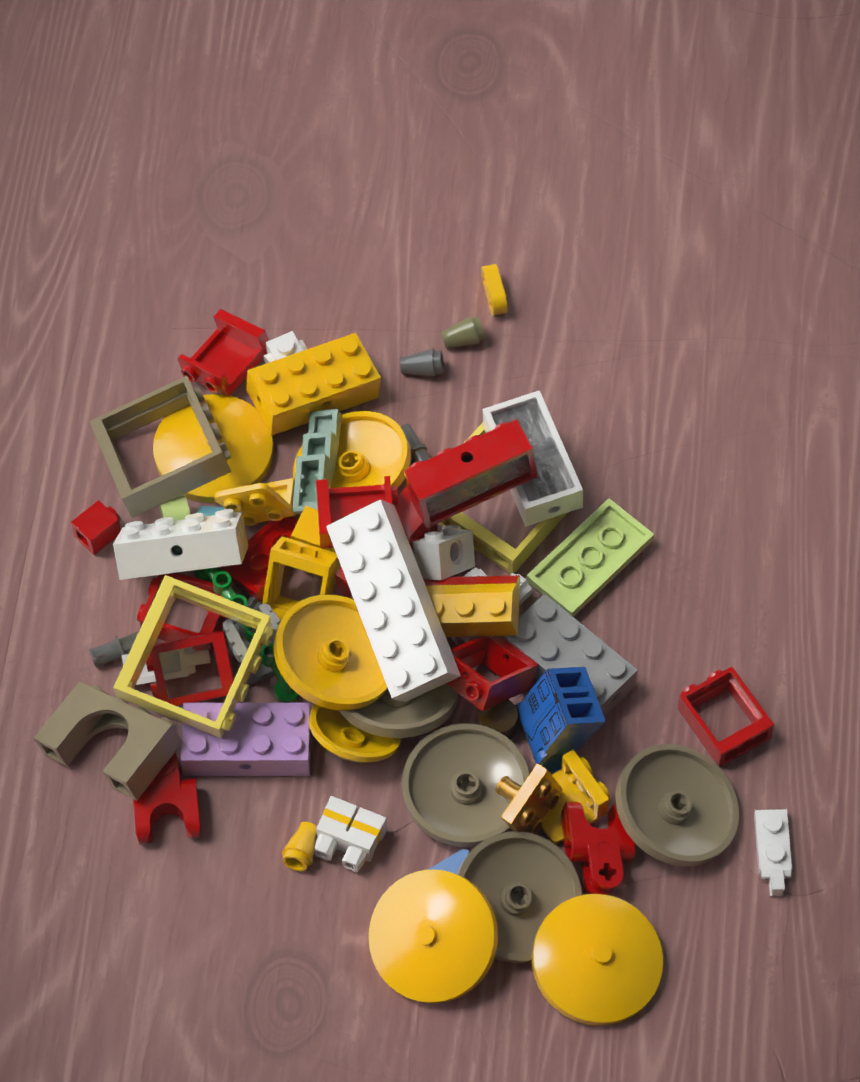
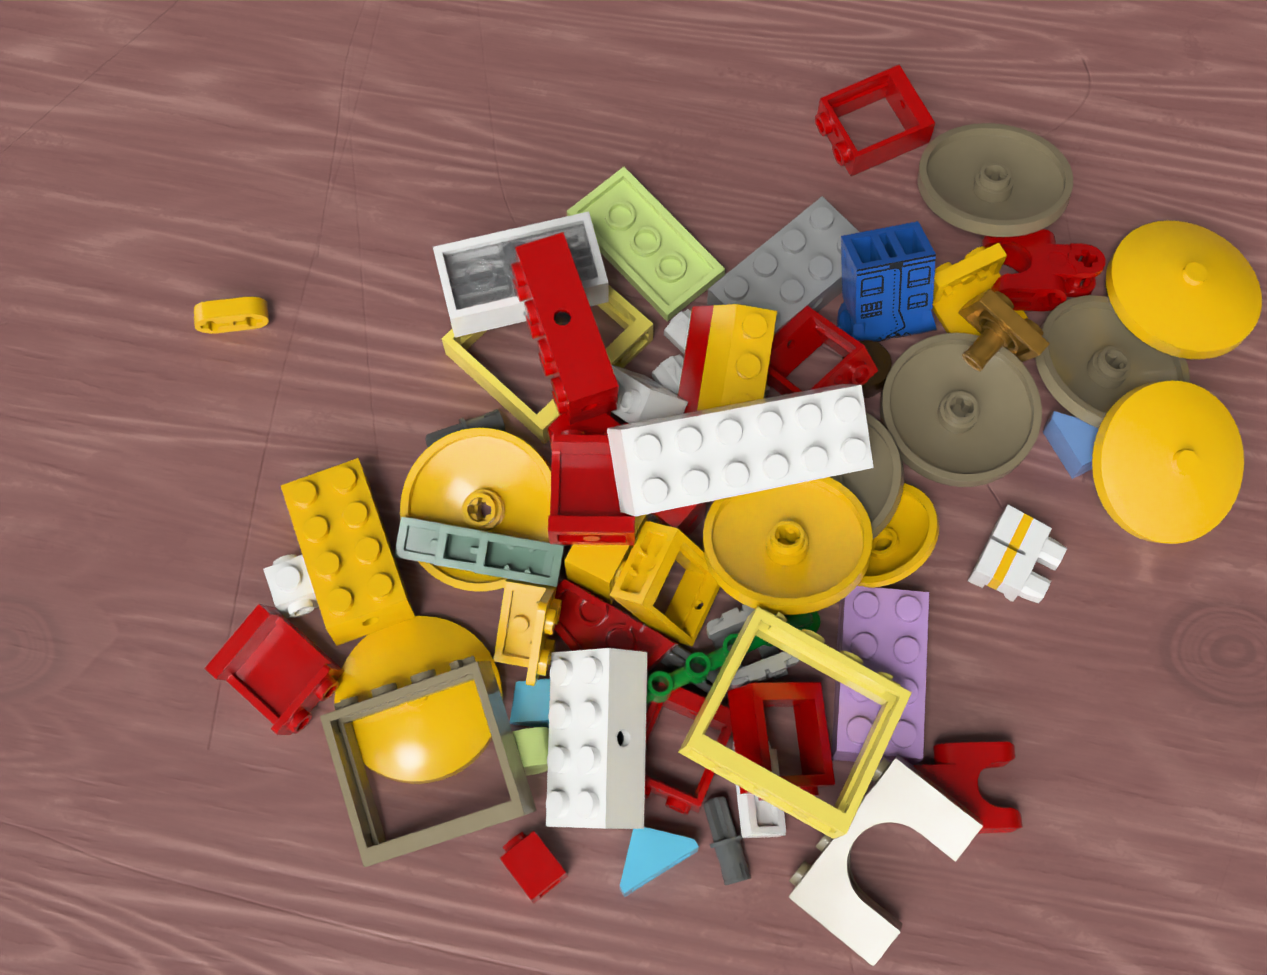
camera: 85 degrees left, 10 degrees up
yellow cone [282,822,317,871] -> none
dark grey cone [400,348,444,377] -> none
olive cone [441,316,486,349] -> none
white hinge [754,809,792,897] -> none
none -> medium azure slope [620,827,699,897]

